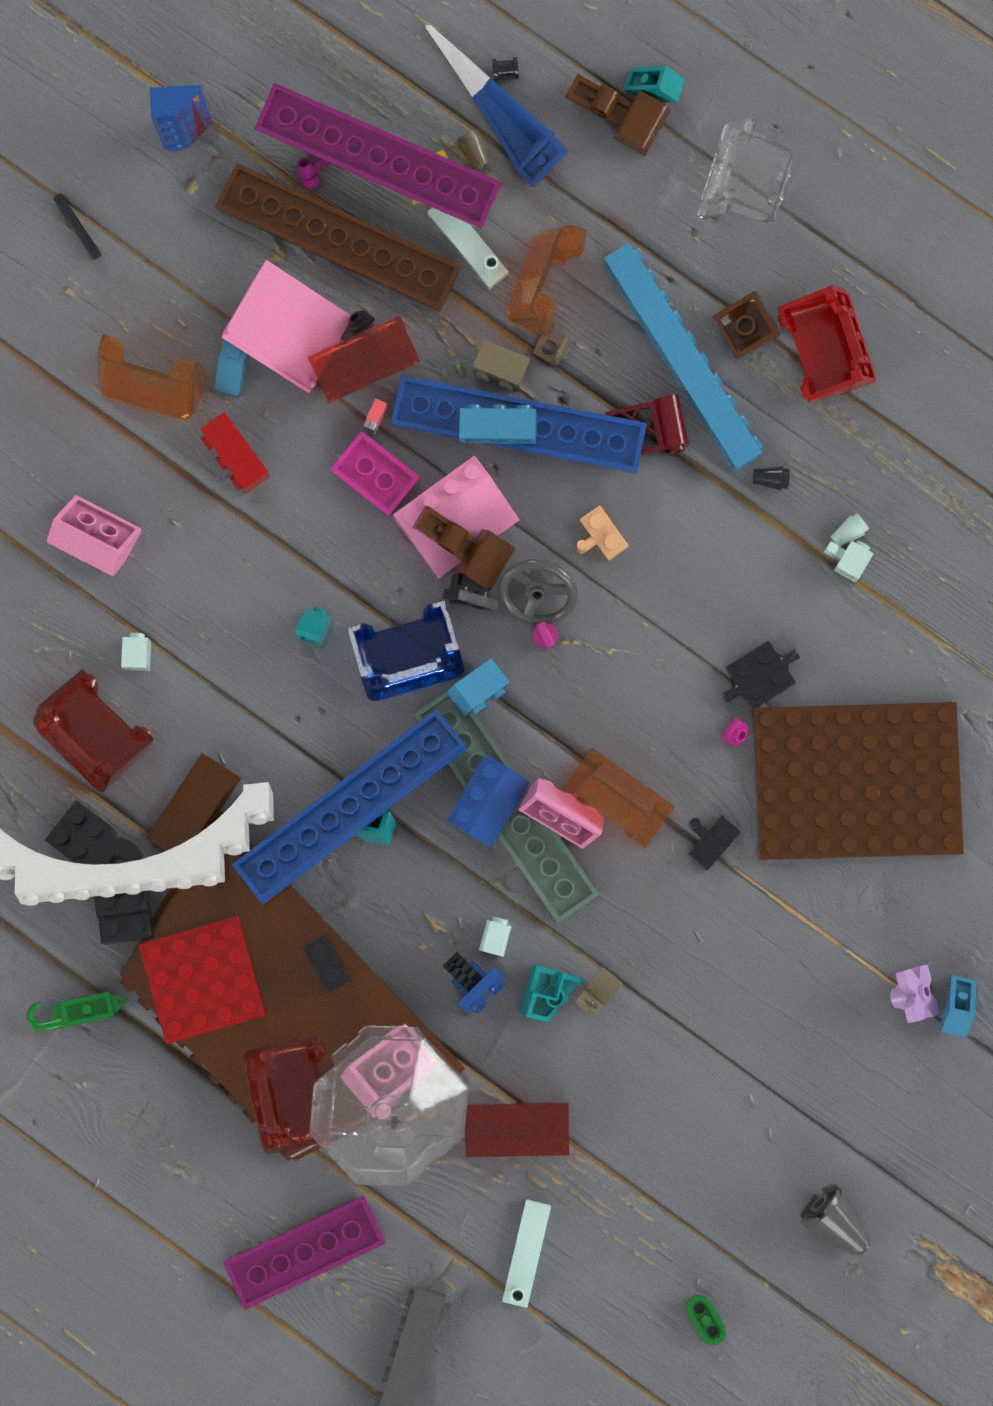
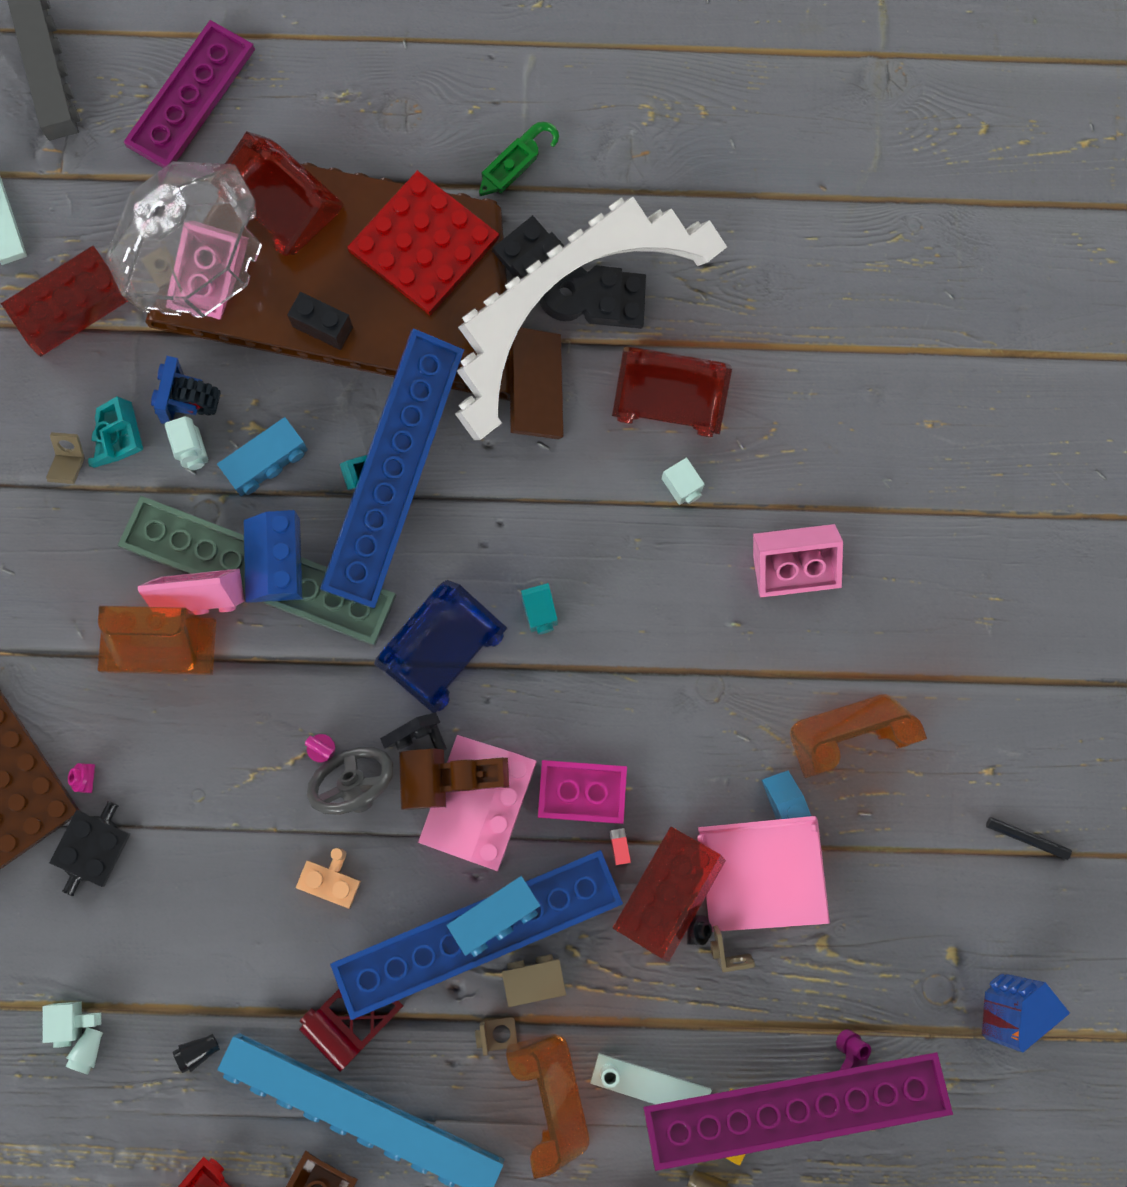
camera: 140 degrees right, 5 degrees down
red brick [200,412,270,494] -> none
reddish brown plate [215,163,461,312] -> none
dark azure brick [447,658,510,717] -> none
black plate [688,815,741,870] -> none
none -> dark azure brick [217,417,308,497]
none -> dark tan bracket [710,925,755,973]

